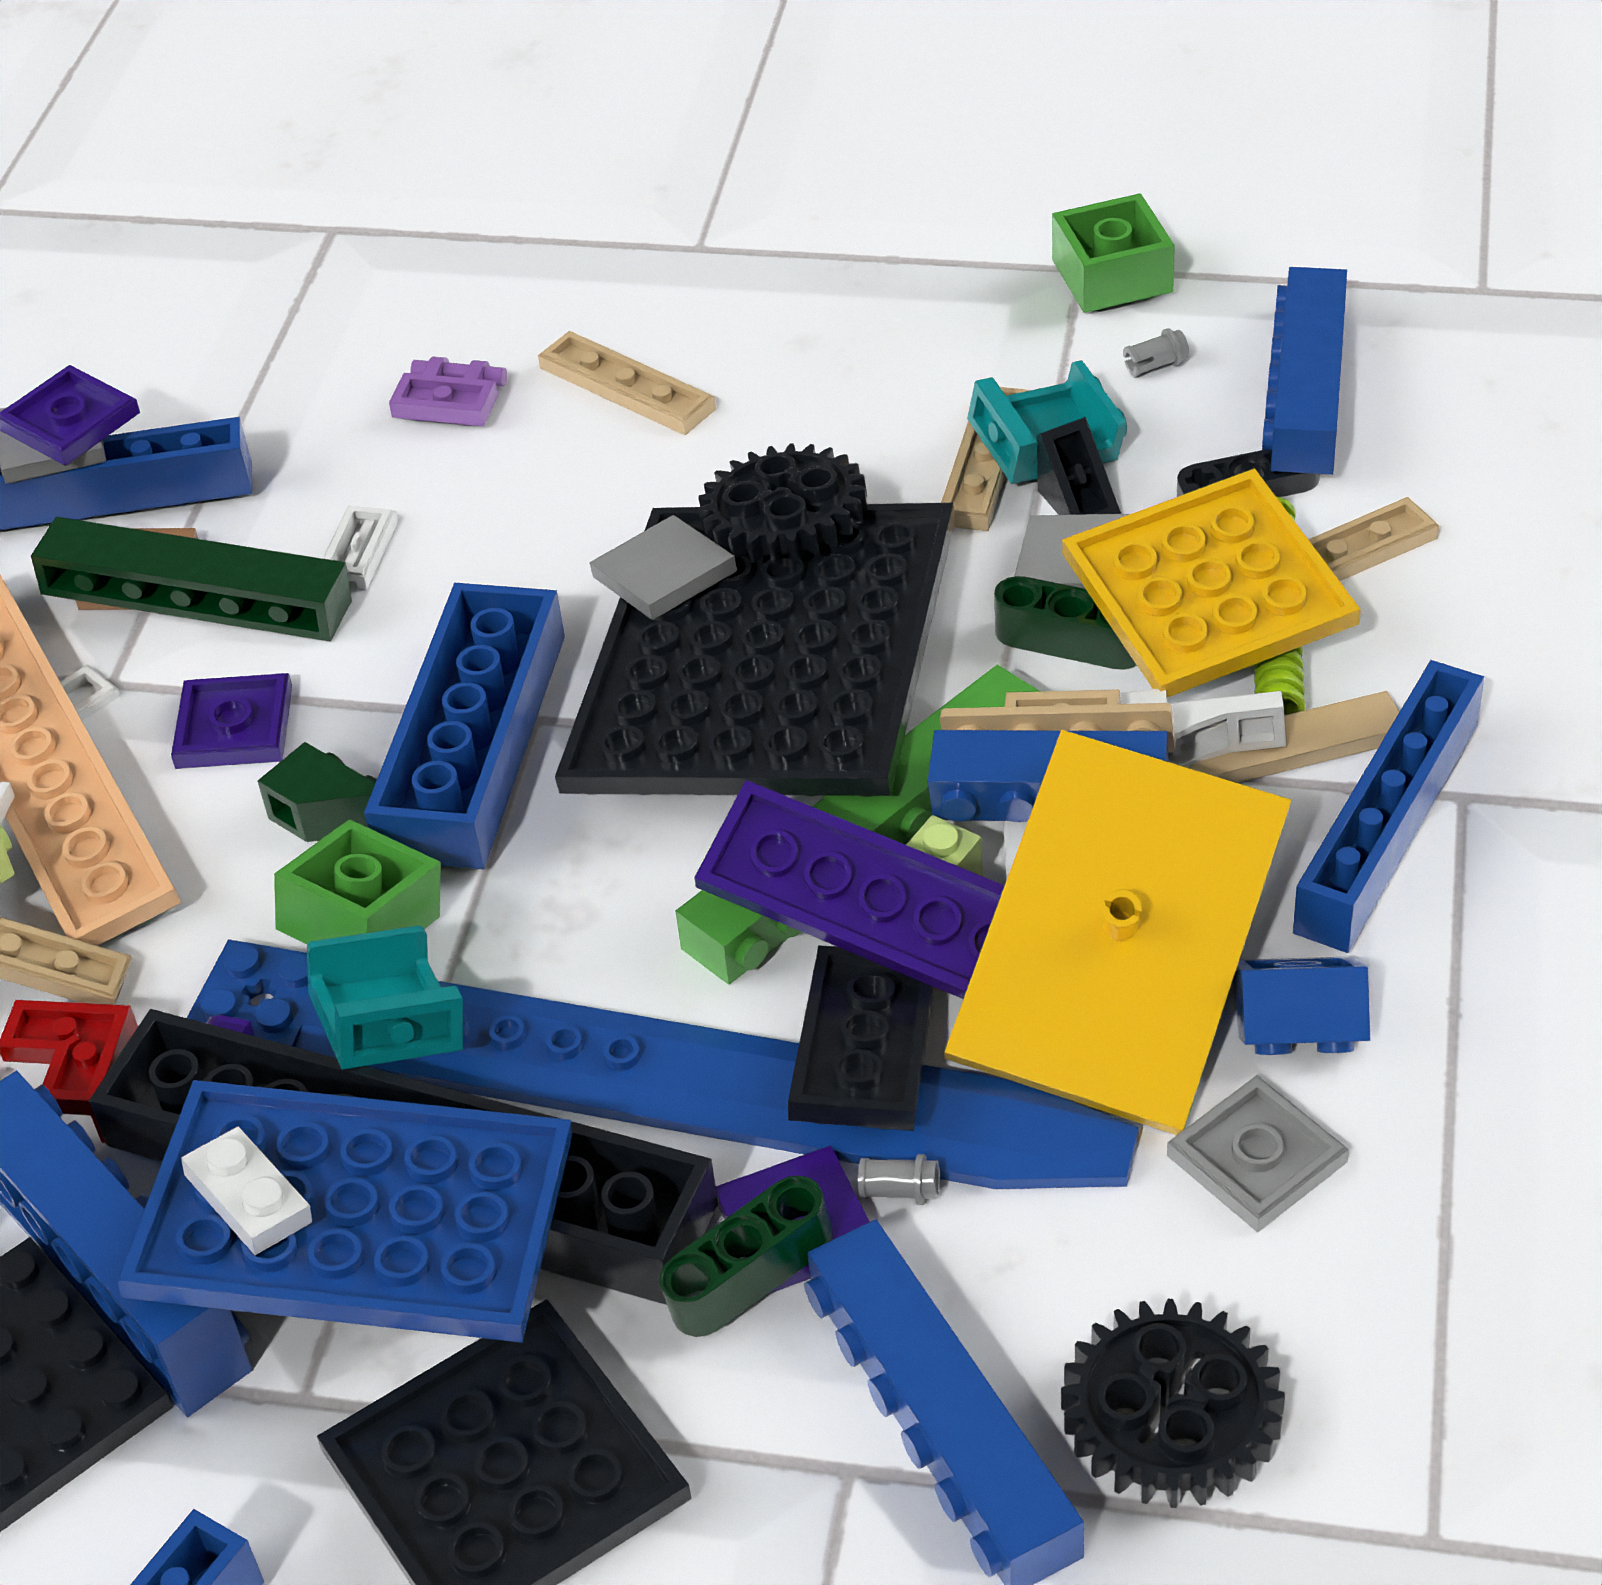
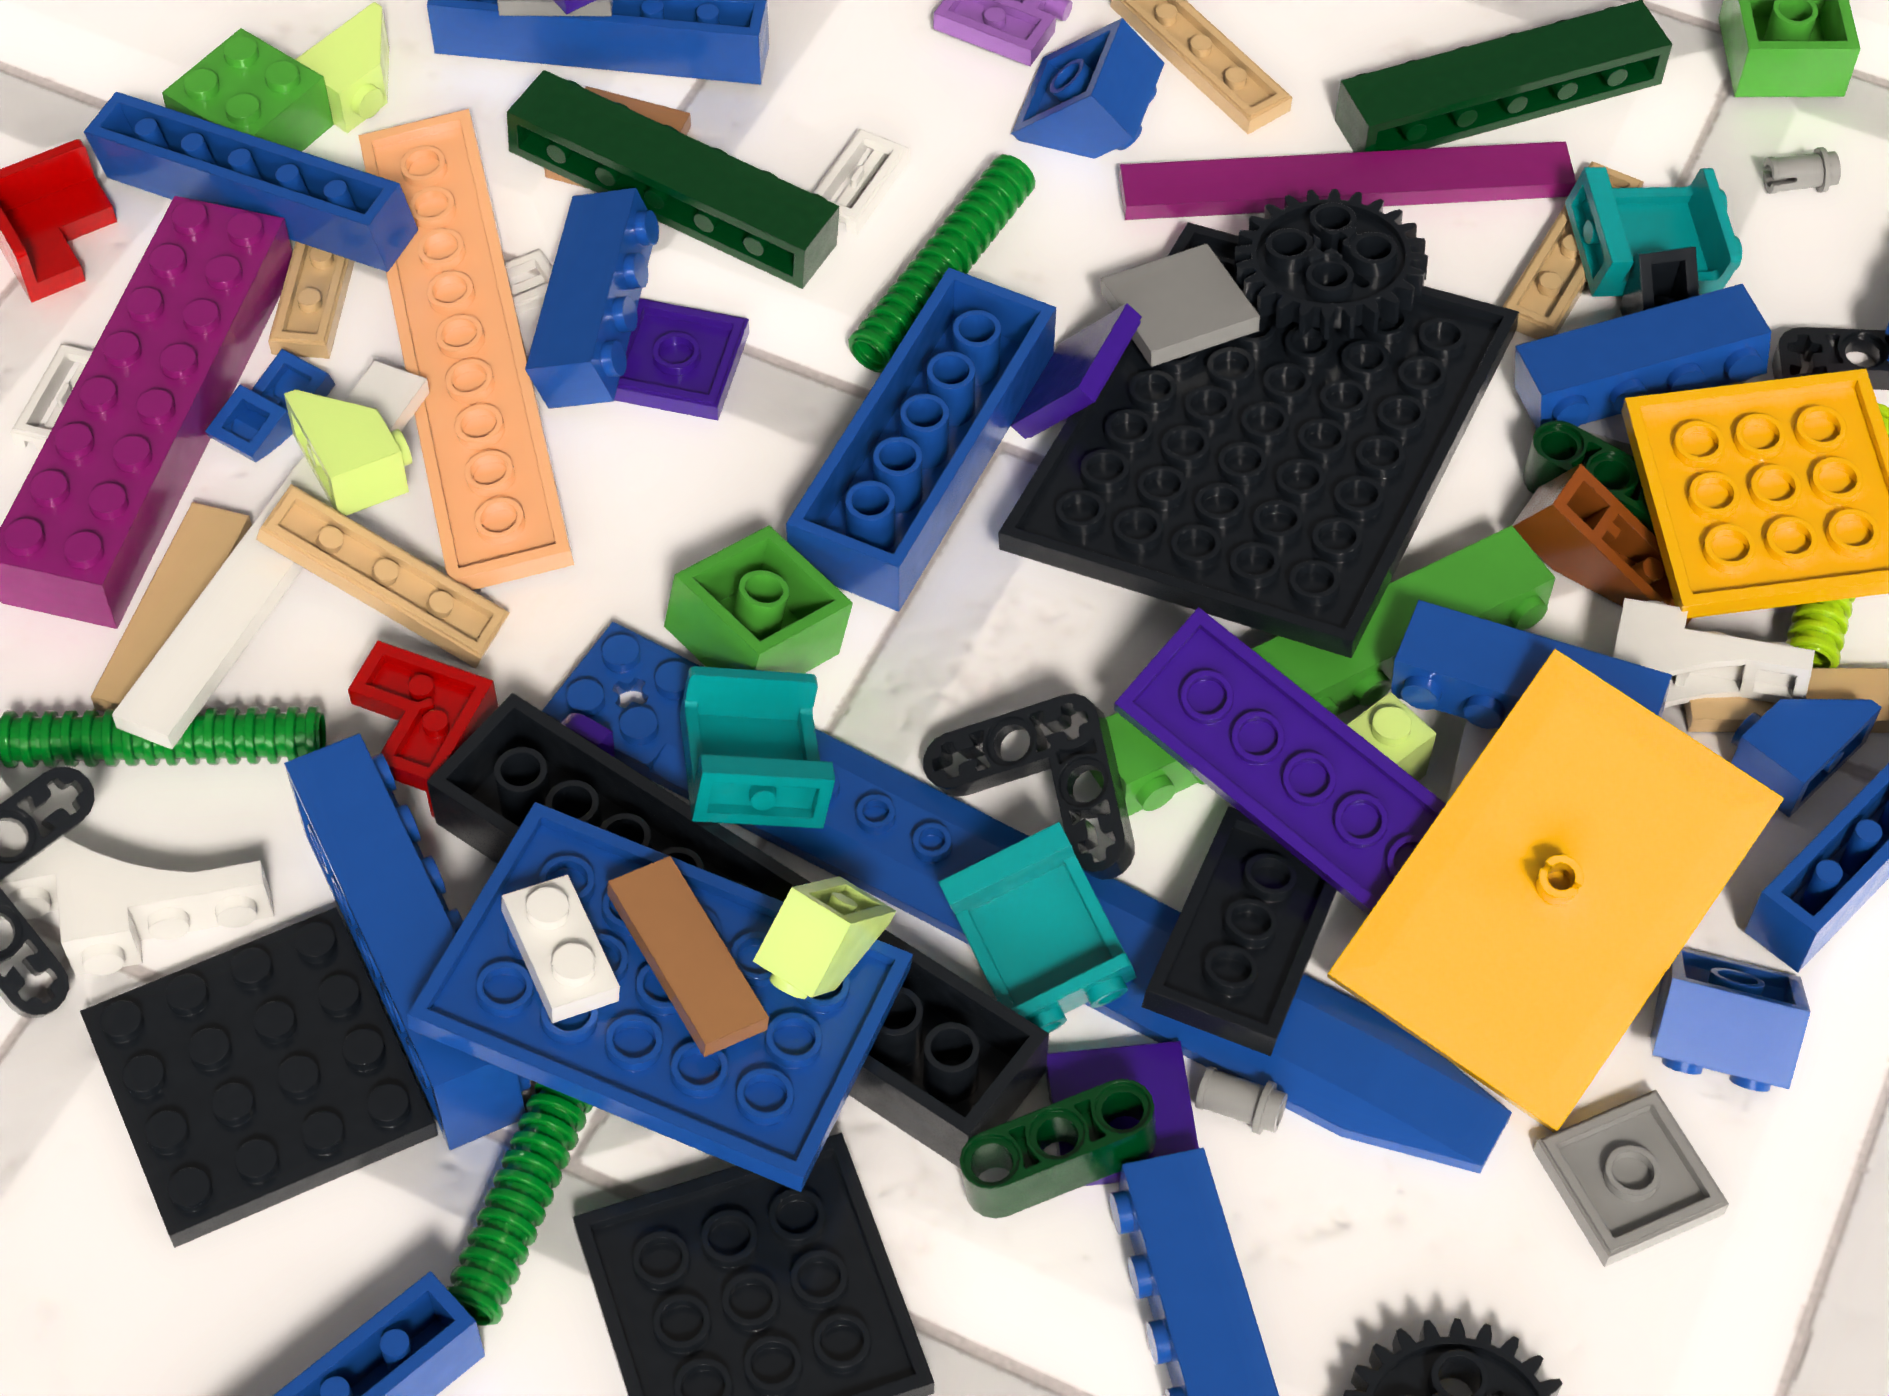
camera: 10 degrees right, 10 degrees up
dark green slope [257,742,377,842] -> none
tan bracket [940,689,1175,753] -> none
none -> green piece [446,1082,593,1326]
none -> blue brick [525,188,659,409]
none -> medium nougat tile [607,856,769,1057]
none -> yellowish green slope [753,876,896,999]
none -> green piece [848,154,1036,373]
none -> black beam [923,693,1135,880]
none -> teal panel [938,822,1137,1033]
none -> blue slope [1011,18,1165,159]
none -> dark purple tile [1011,303,1142,439]
none -> magenta tile [1119,141,1576,220]
none -> dark green brick [1335,0,1672,152]
none -> dark orange slope [1512,464,1692,628]
none -> blue brick [1514,283,1772,429]
none -> blue slope [1731,699,1882,818]

